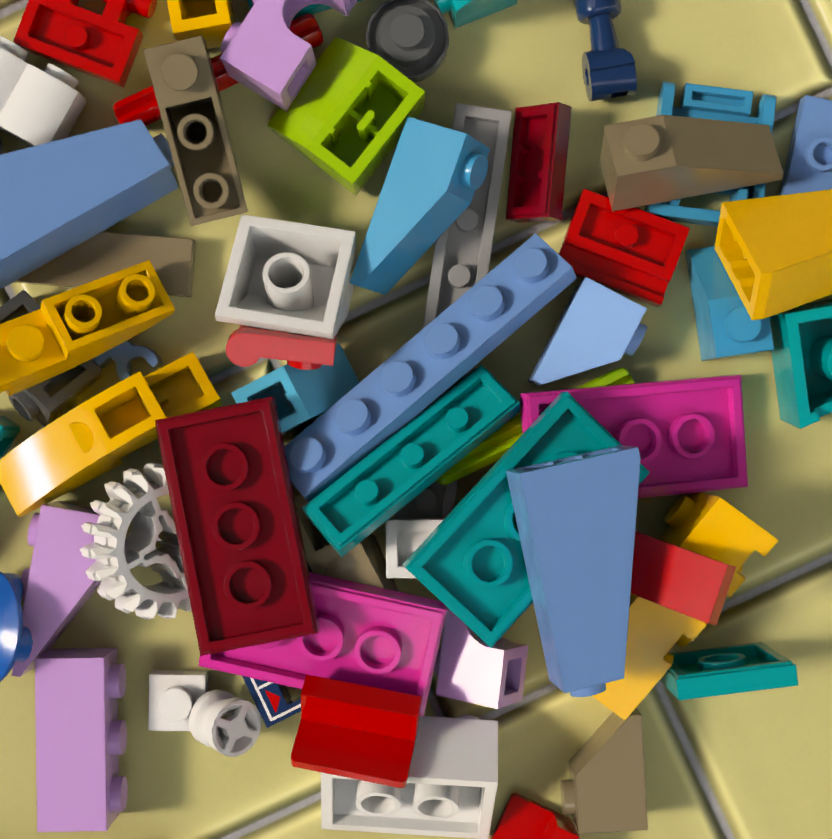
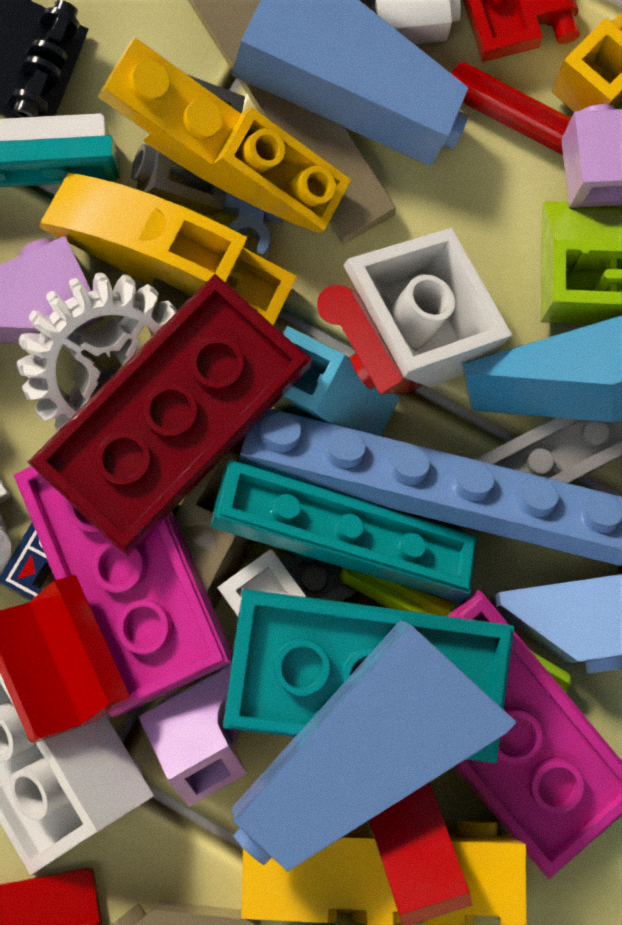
camera: 50 degrees right, 10 degrees down
dark tan slope [143,35,248,226] -> none

